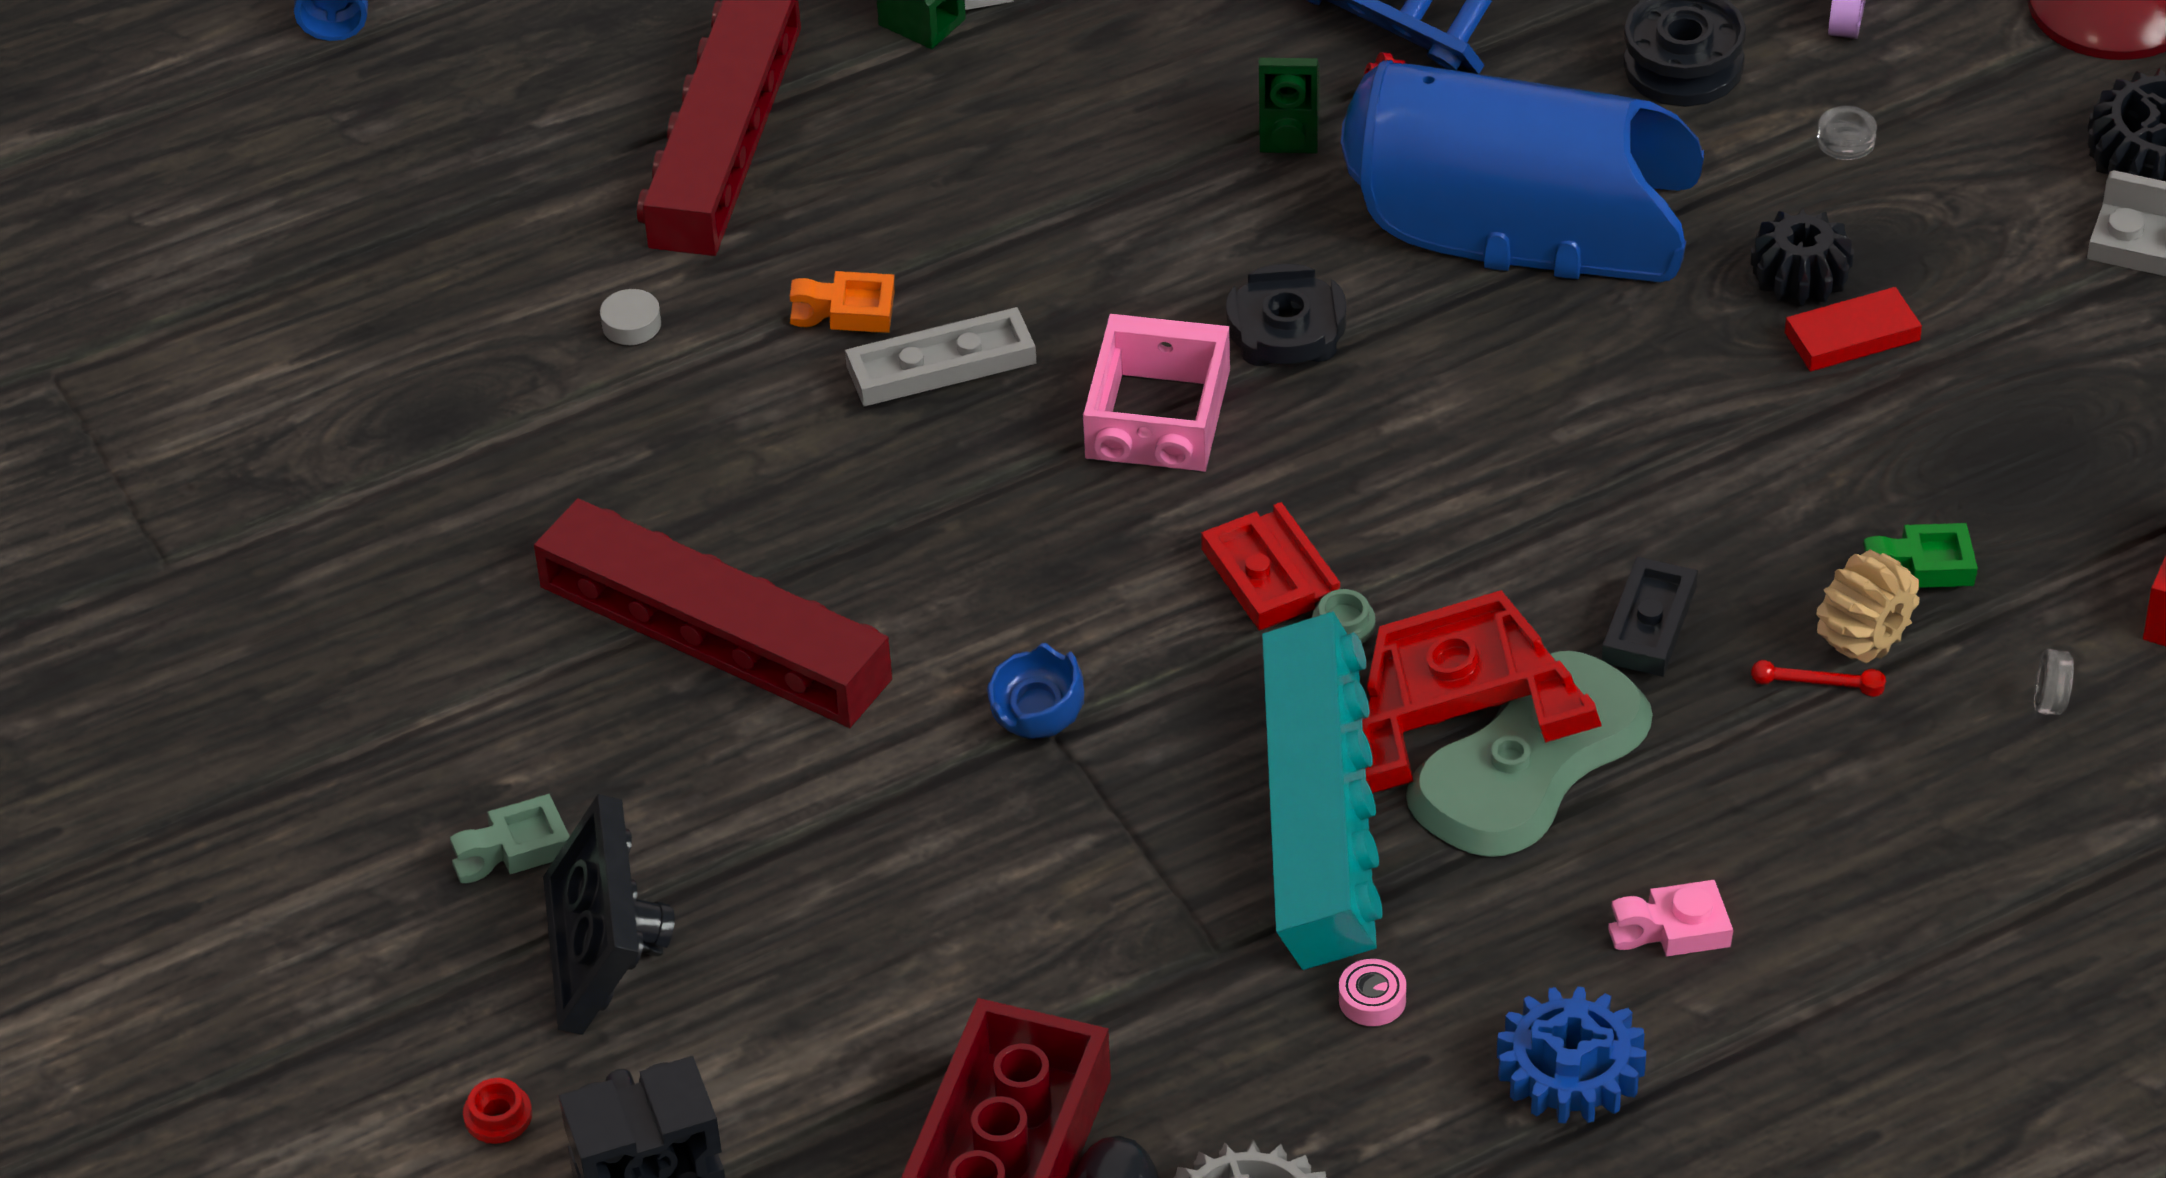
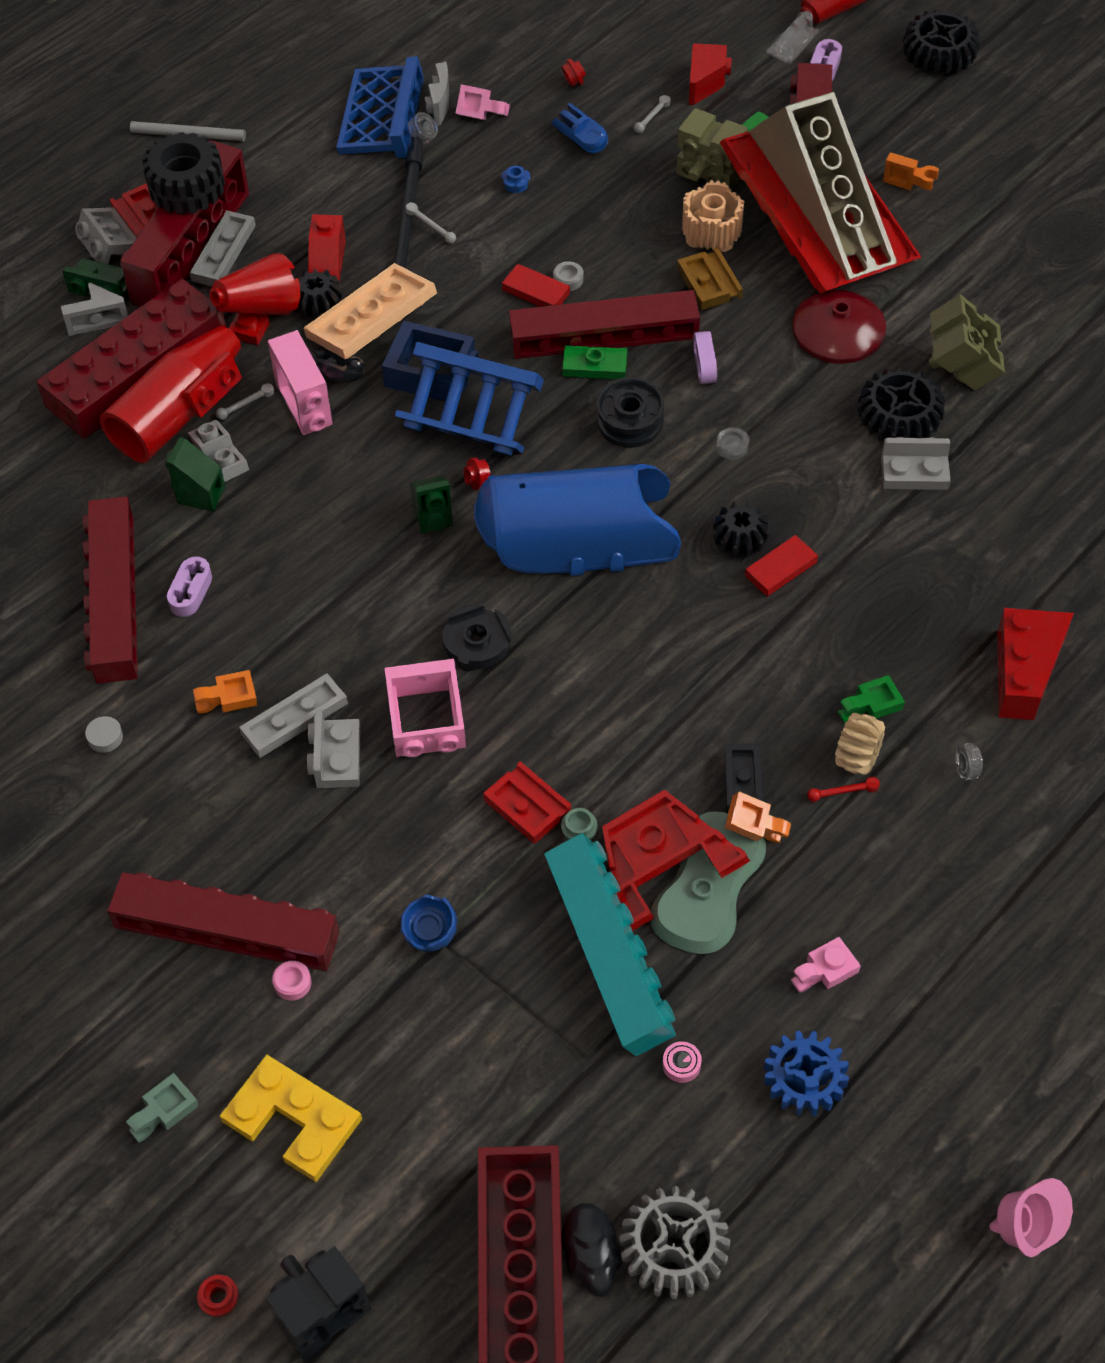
camera: 20 degrees left, 10 degrees up
black plate [543,794,675,1035] -> none
none -> lavender beam [167,557,212,617]
none -> yellow plate [220,1055,362,1182]
none -> bright pink tile [272,961,312,1001]
none -> light grey bracket [307,710,360,788]
none -> orange plate [725,791,791,843]

